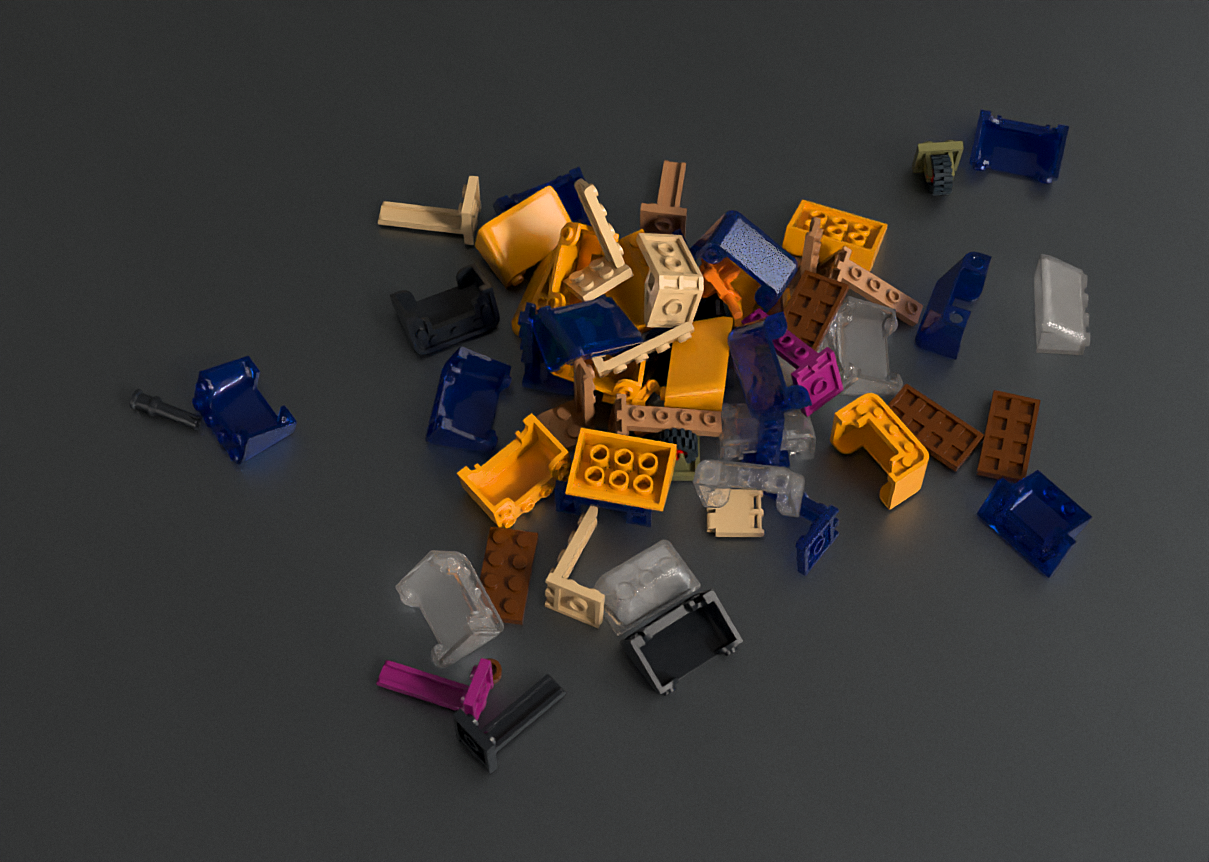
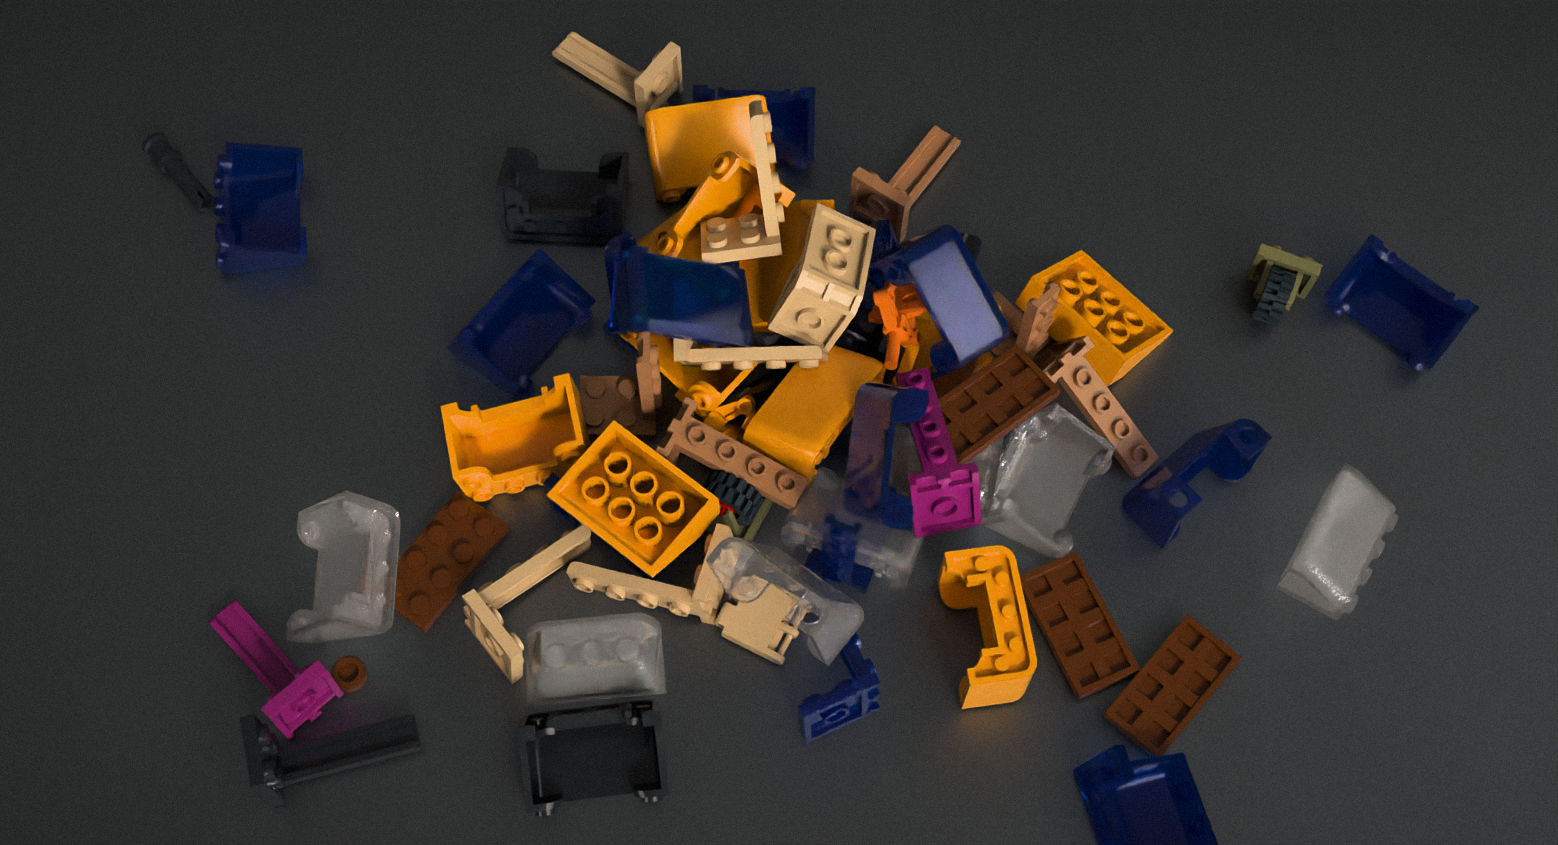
camera: 25 degrees right, 5 degrees up
none -> tan bracket [566,523,738,625]

